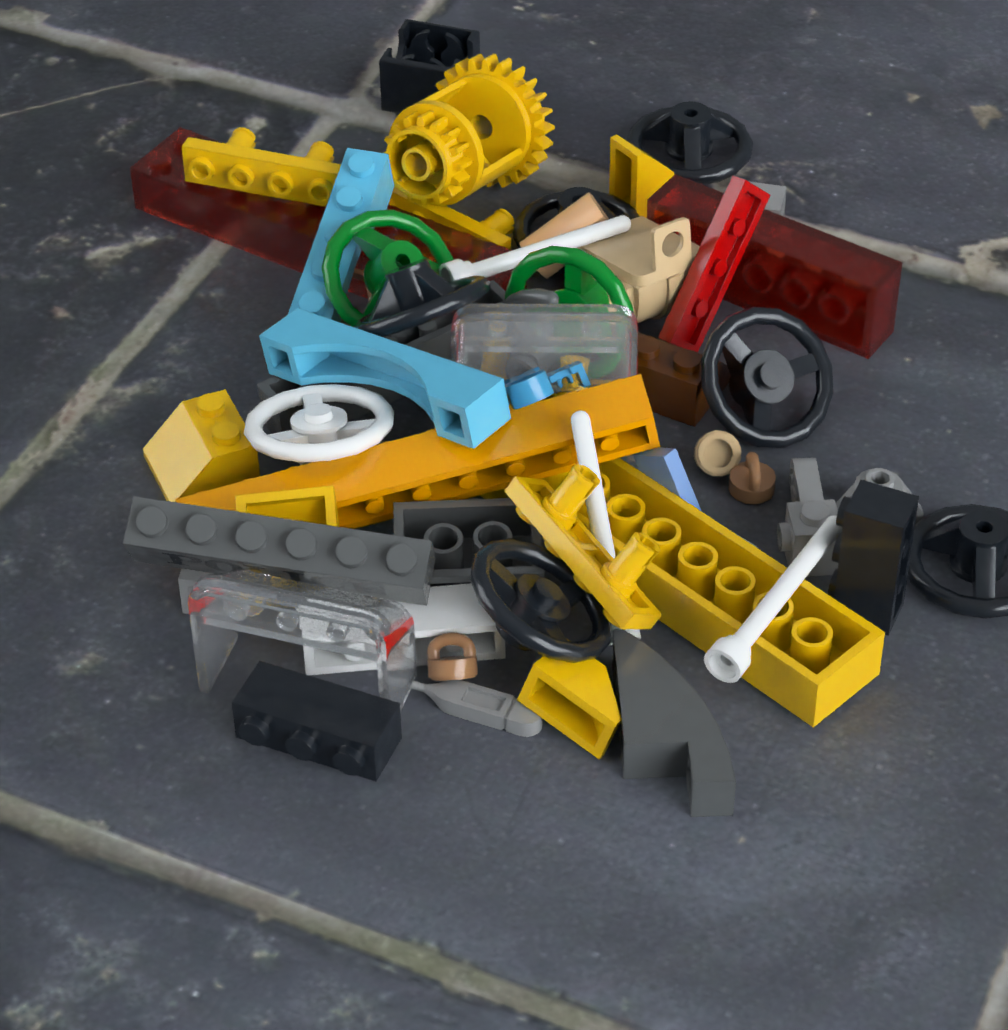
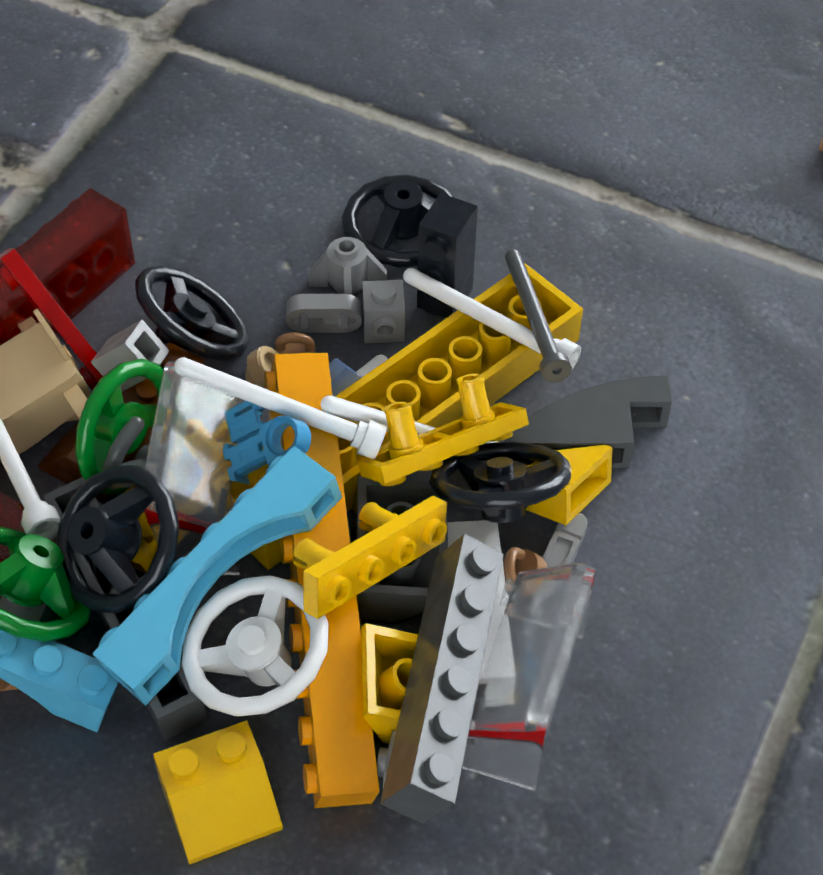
camera: 90 degrees left, 10 degrees up
black brick [232,661,402,781] -> none
none -> light grey brick [91,319,169,392]
none -> white piece [174,358,387,460]
none -> yellow plate [293,496,447,619]
none -> dark grey bar [505,249,572,382]

